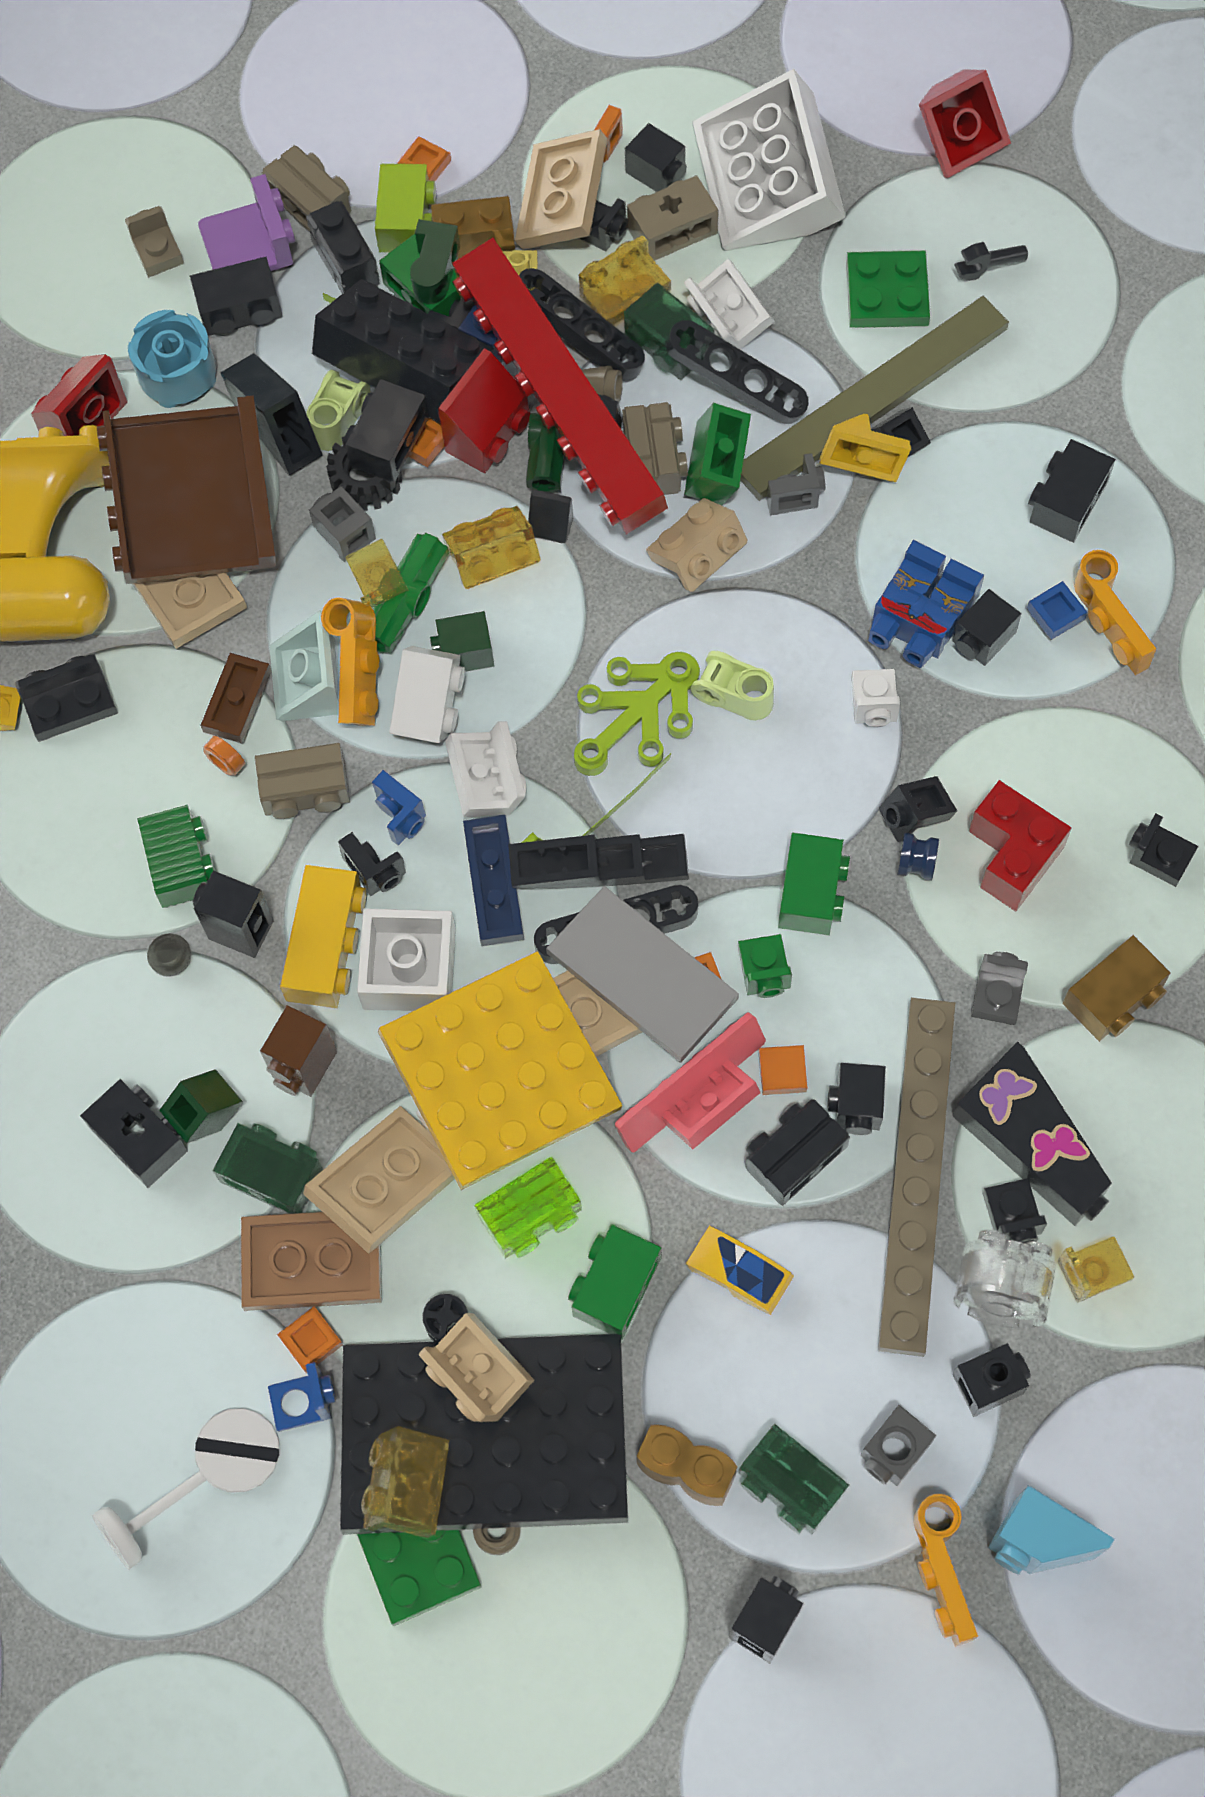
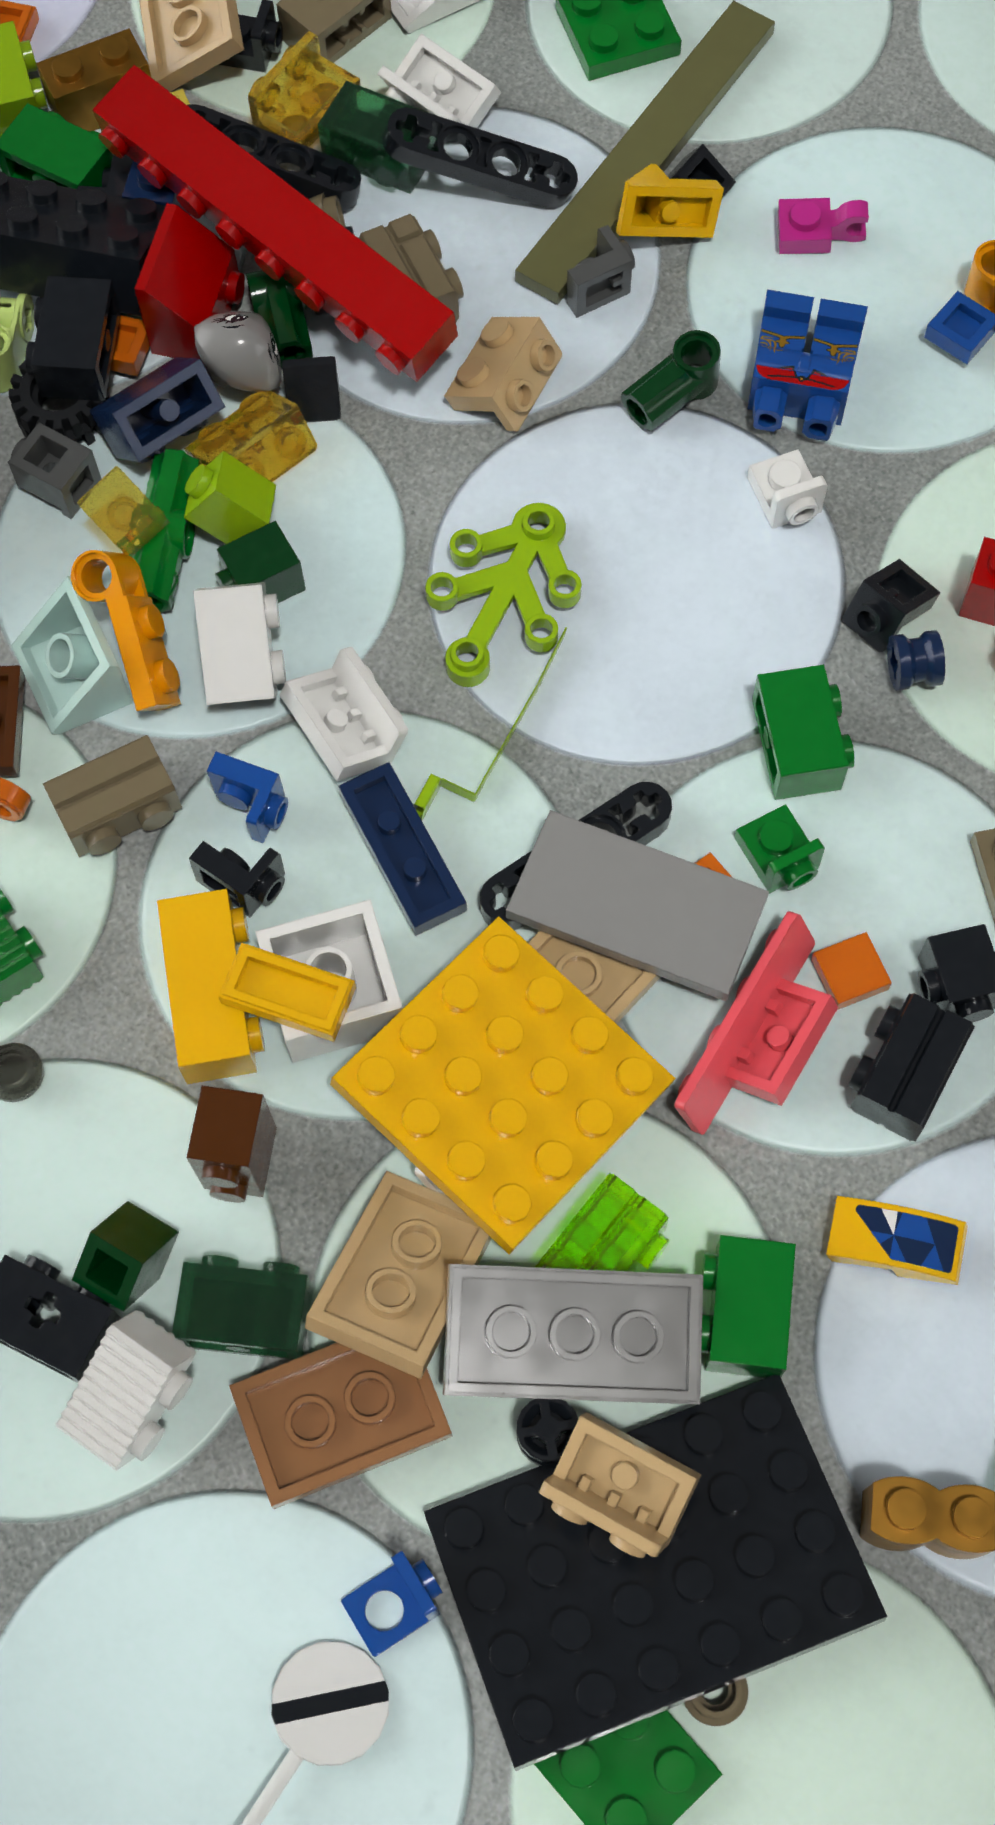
camera: 20 degrees left, 0 degrees up
black brick [193,870,274,958] -> none
orange tile [277,1306,343,1373] -> none
clear yellow bracket [361,1426,449,1538] -> none
dark green leg [410,219,460,304] -> none
black slope [508,834,689,888] -> none
green brick [684,402,751,506] -> none
yellowish green piece [690,651,774,721] -> none
black brick [952,589,1022,666] -> none
black brick [1028,439,1116,543] -> none
none -> white brick [56,1310,196,1471]
none -> dark blue brick [90,357,225,463]
none -> lime brick [184,451,276,544]
none -> light grey piece [194,311,281,393]
none -> yellow tile [218,942,356,1042]
none -> light grey tile [443,1264,703,1405]
none -> dark green piece [621,330,721,432]
none -> dark pink plate [778,198,869,254]

